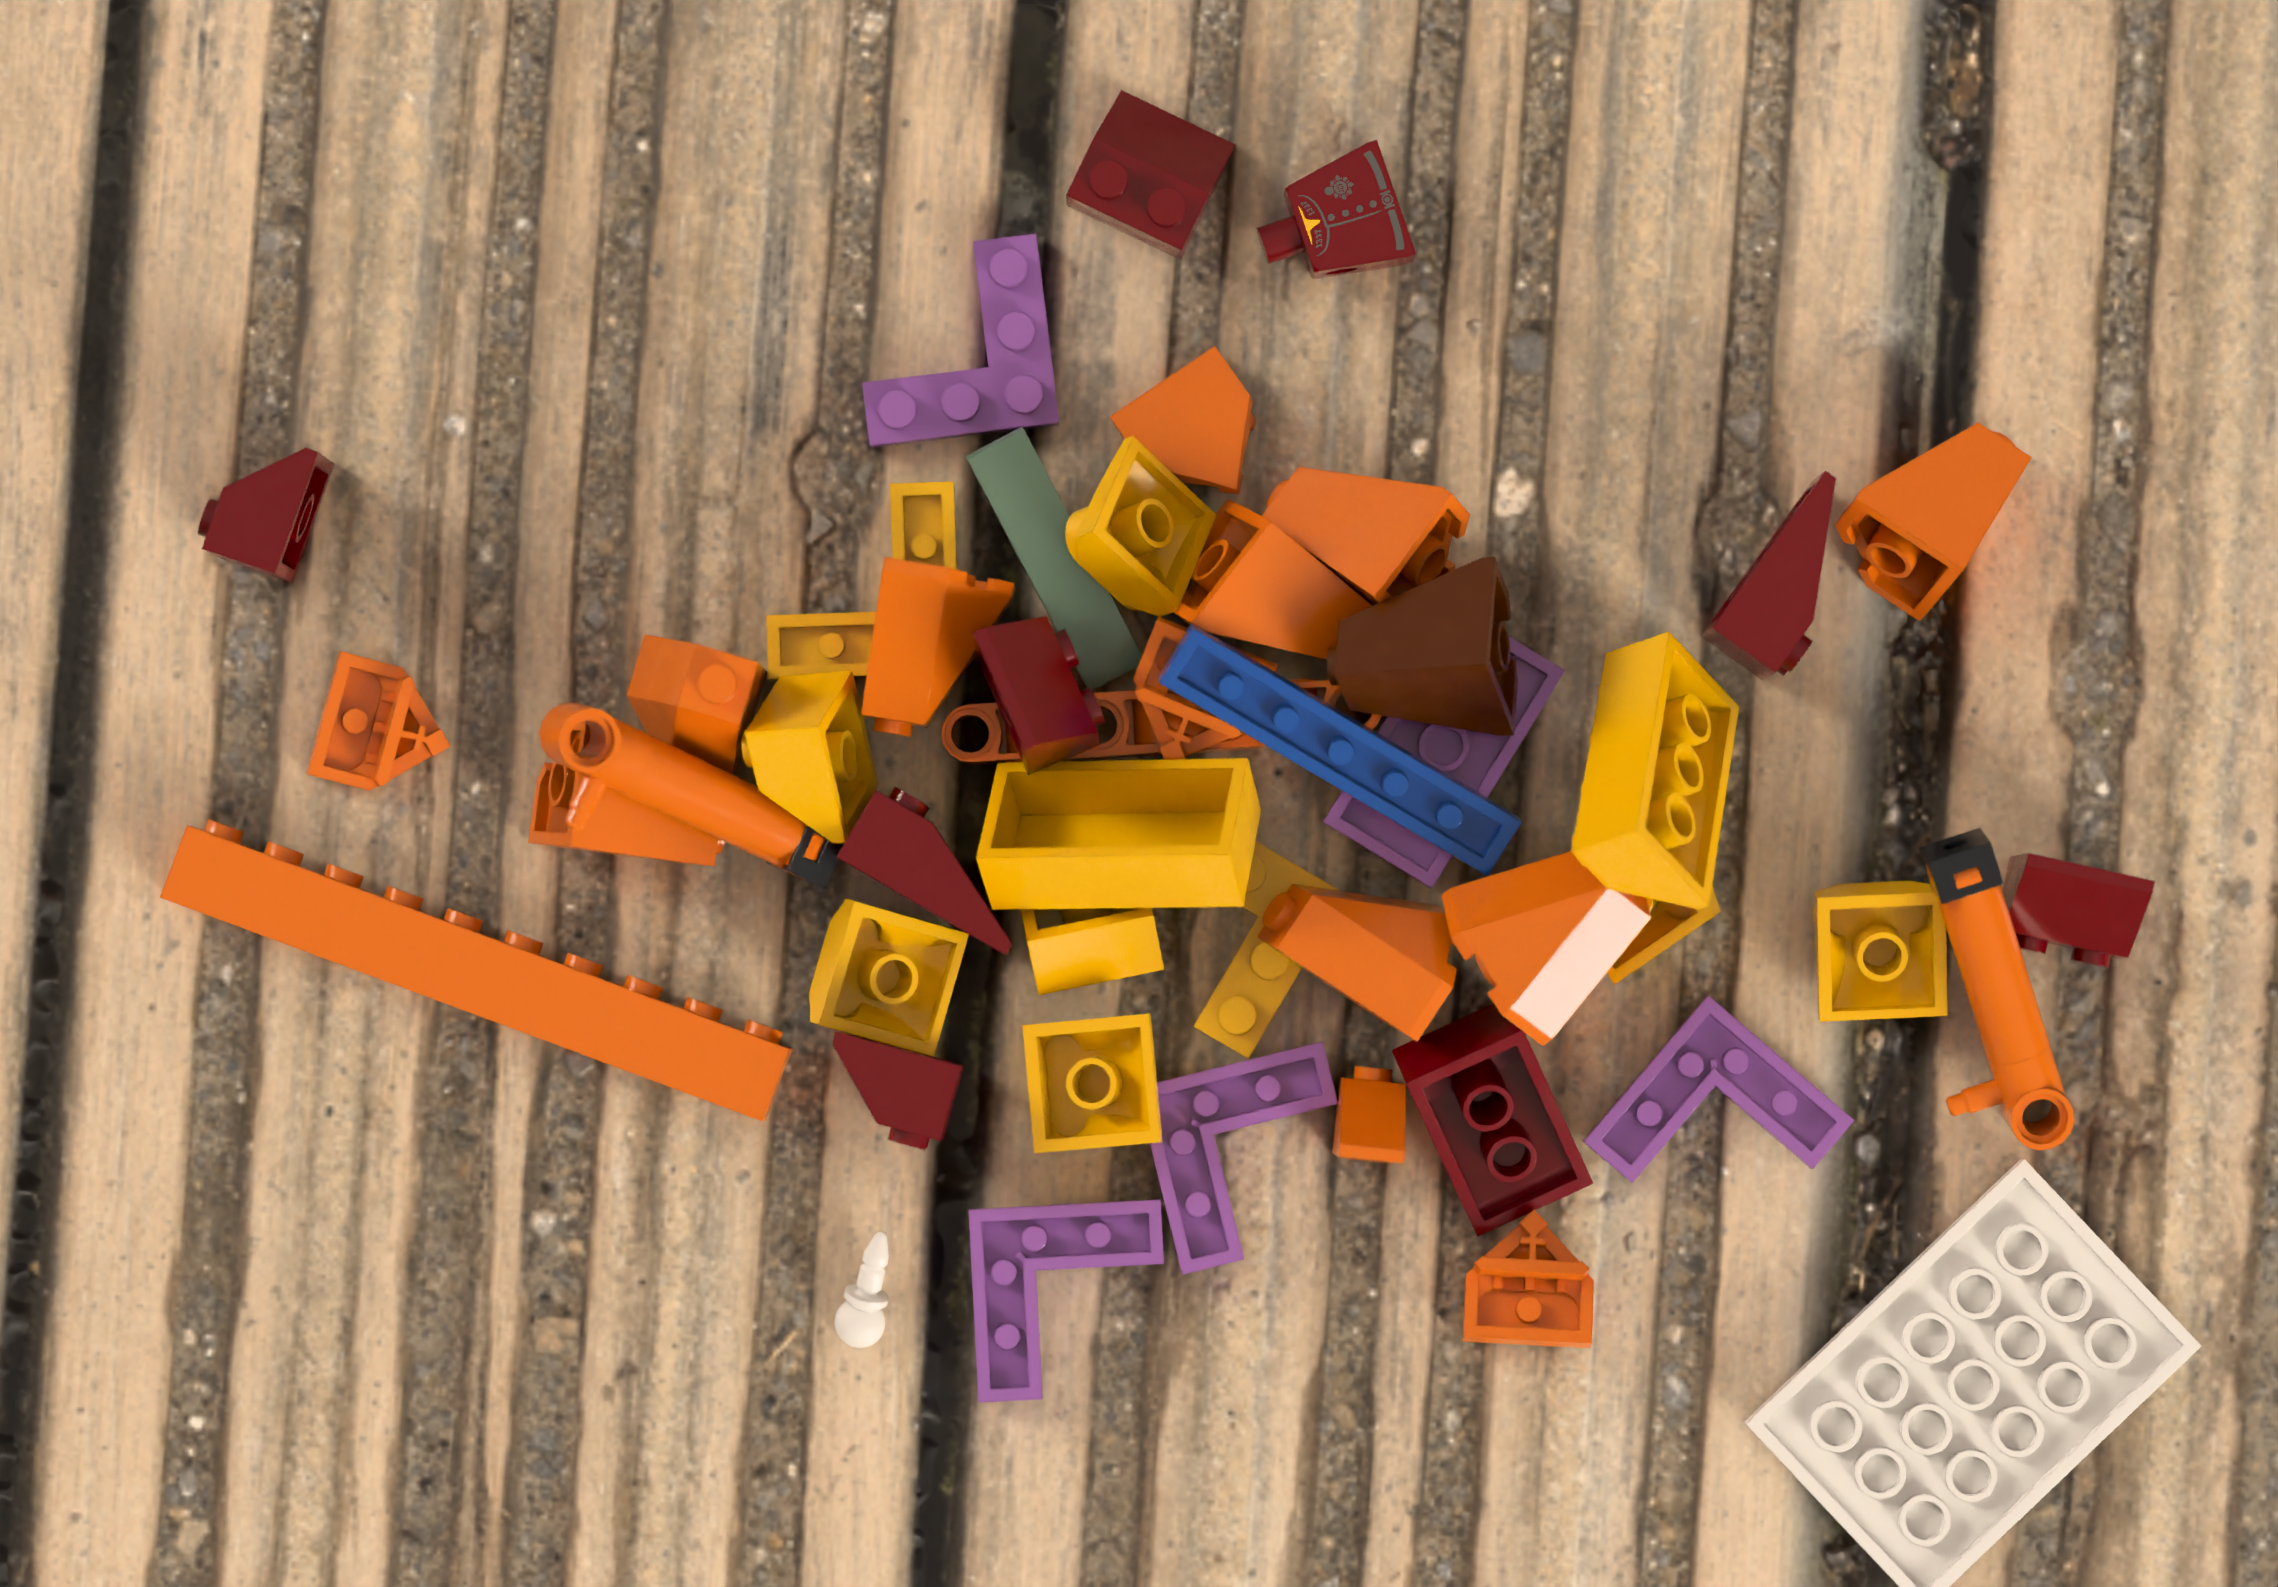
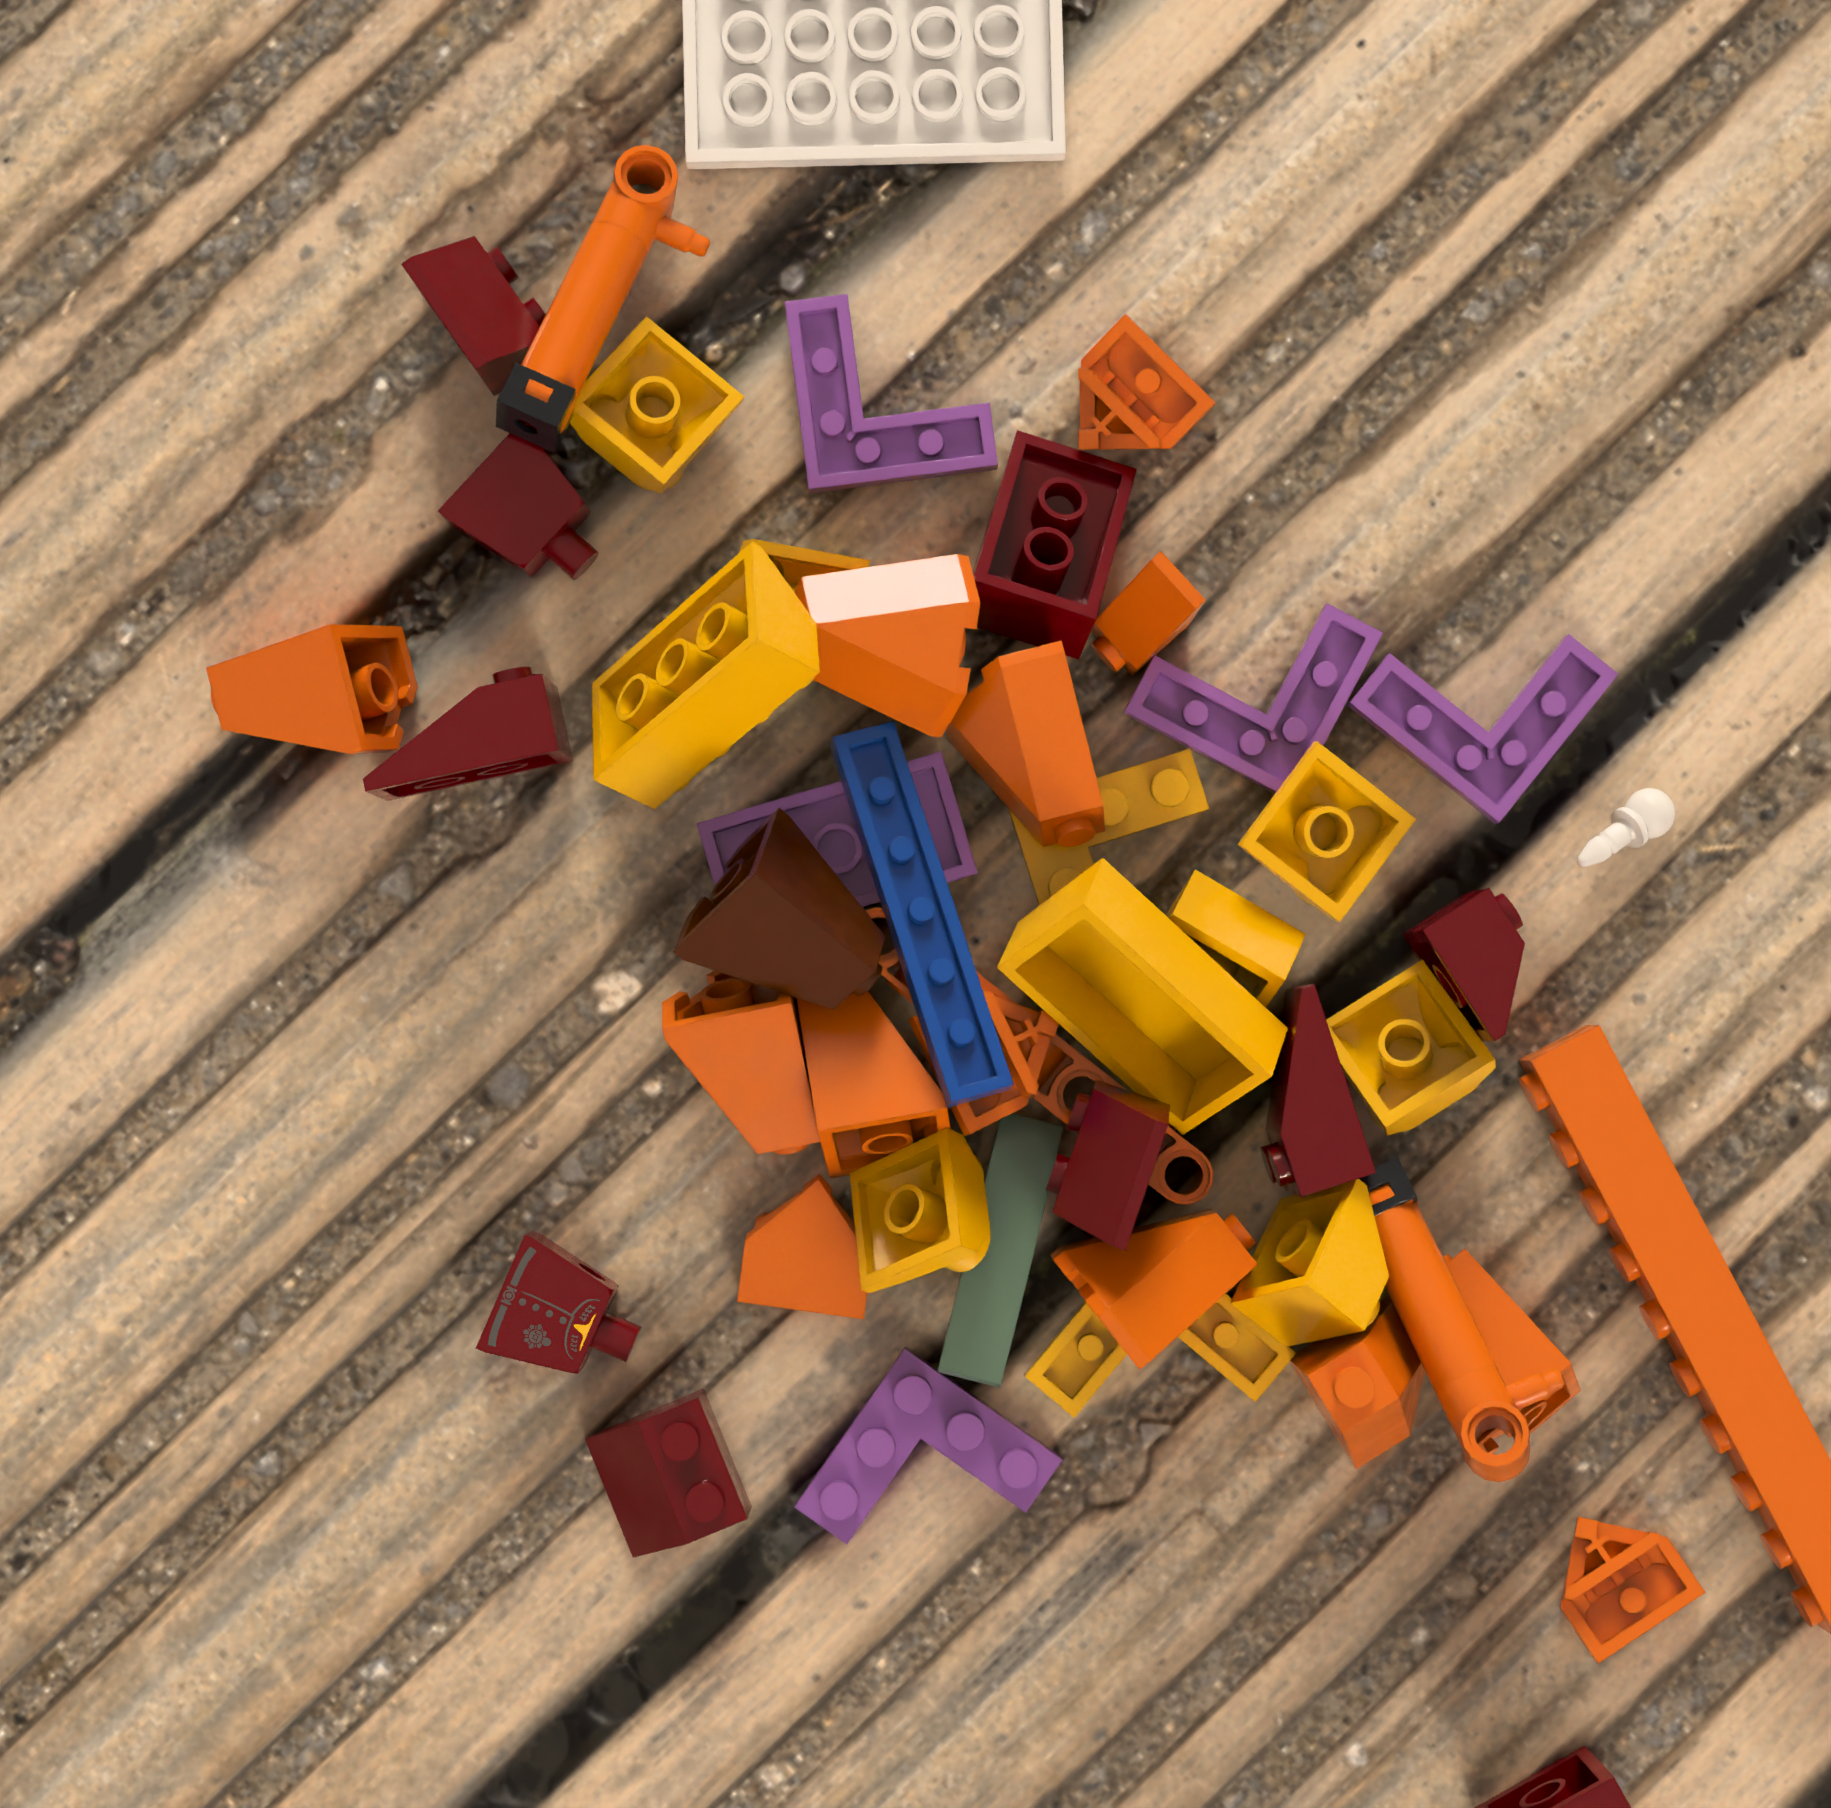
camera: 135 degrees left, 0 degrees up
none -> dark red torso [438,433,599,580]

